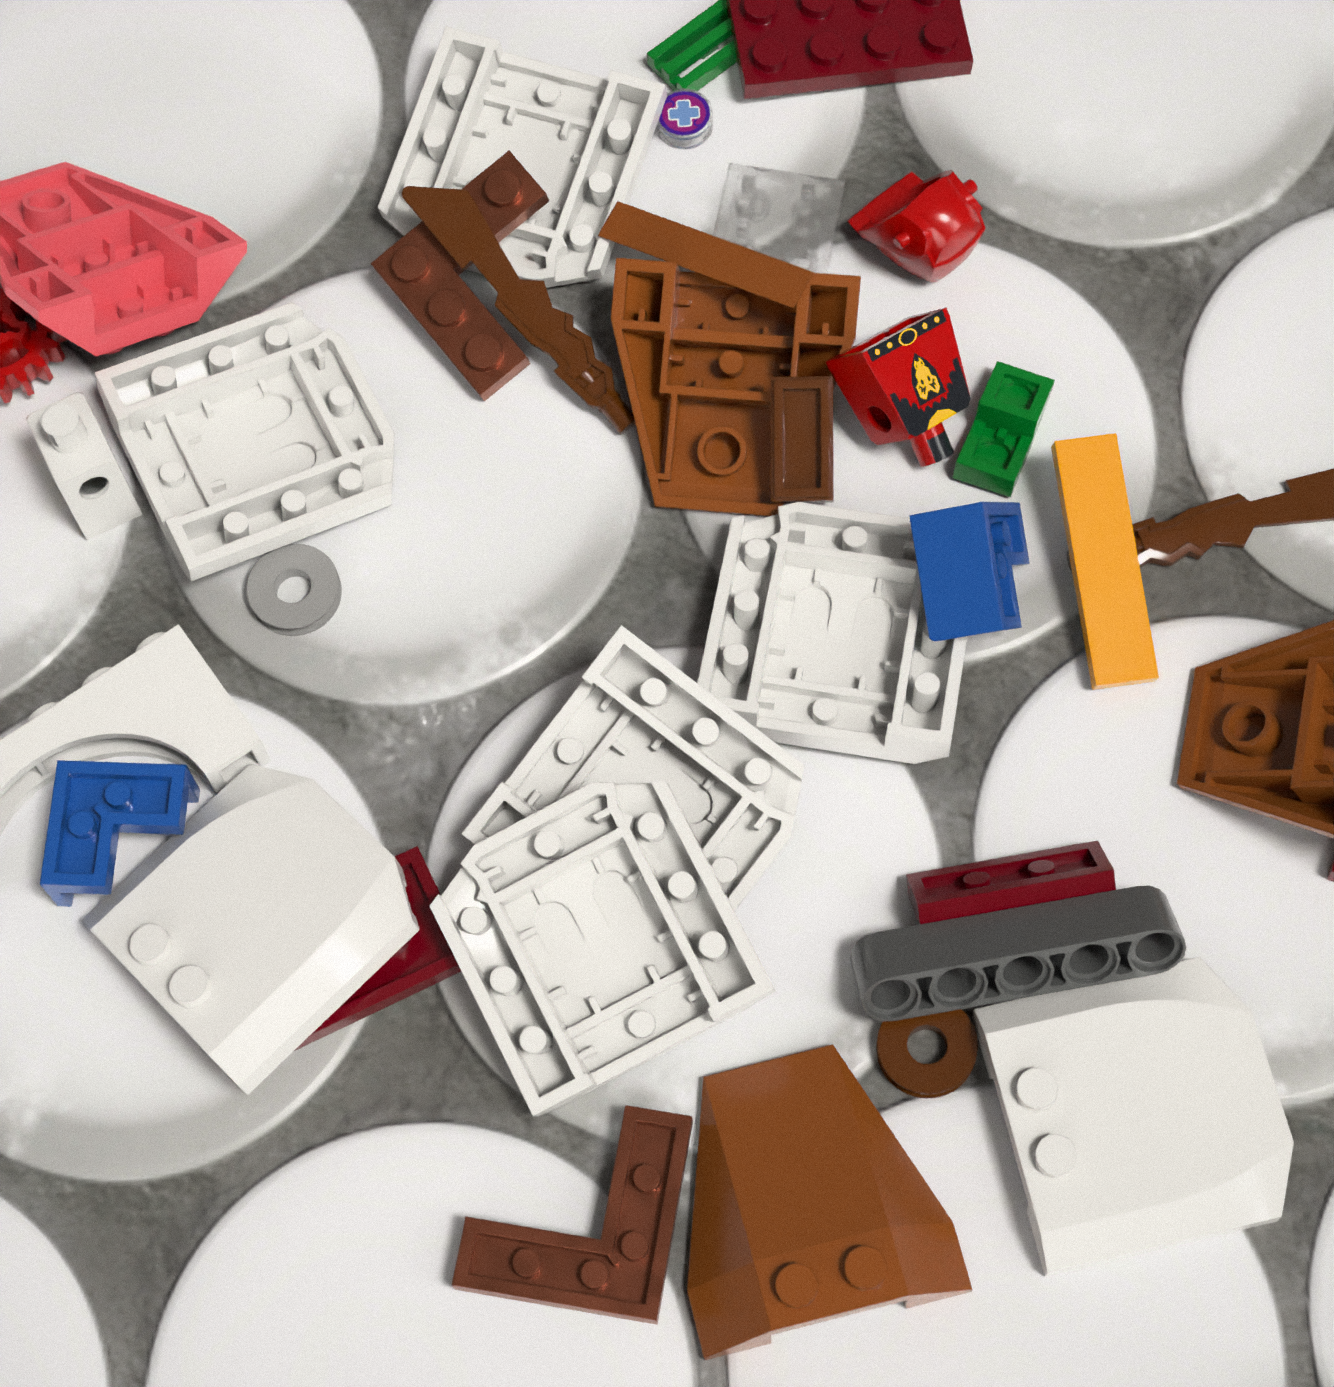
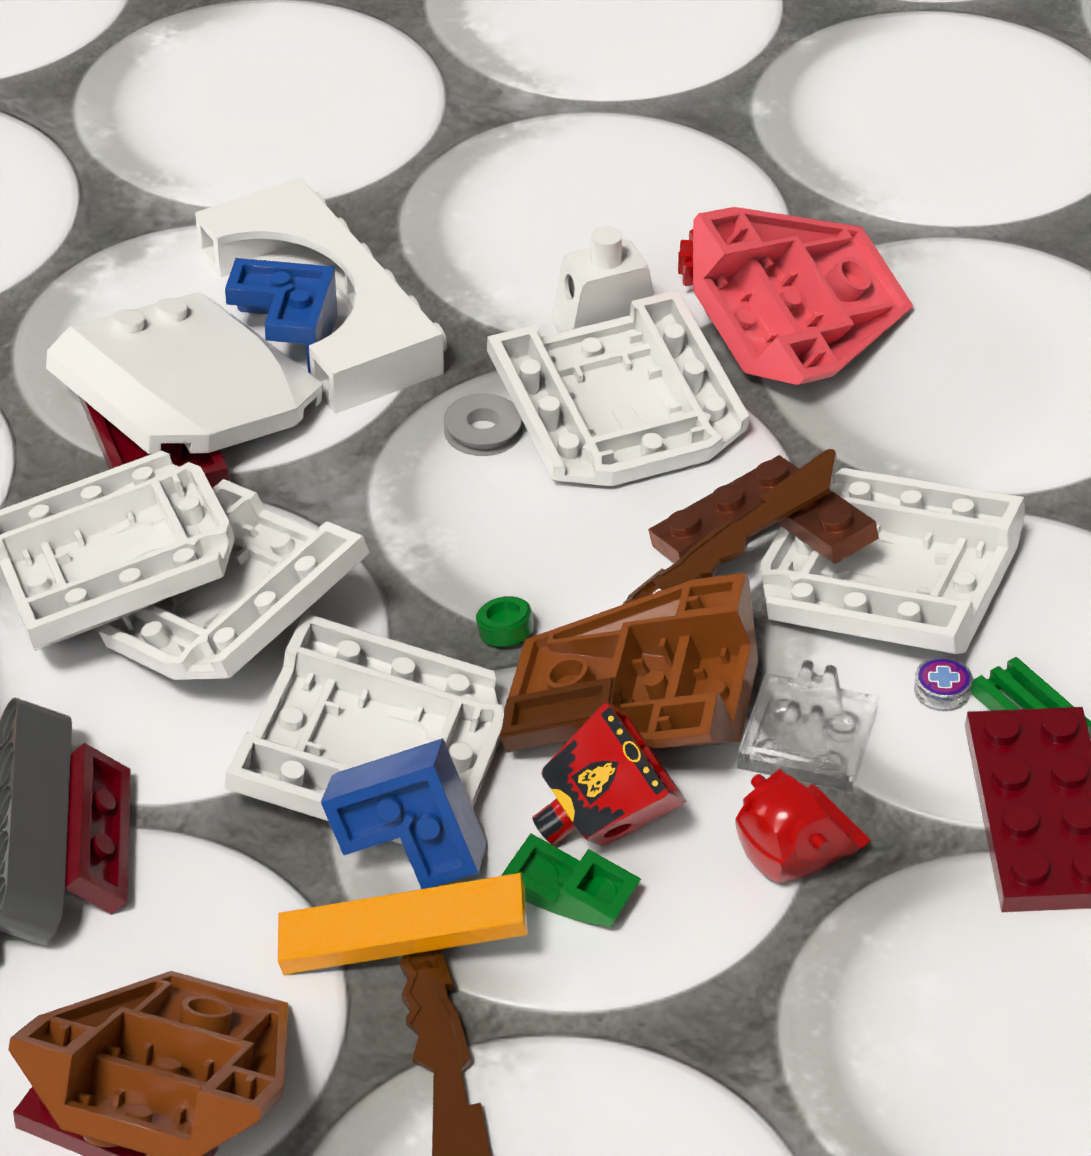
camera: 90 degrees right, 25 degrees down
dark orange sticker [598,201,814,309] -> none
none -> green tile [476,596,534,647]

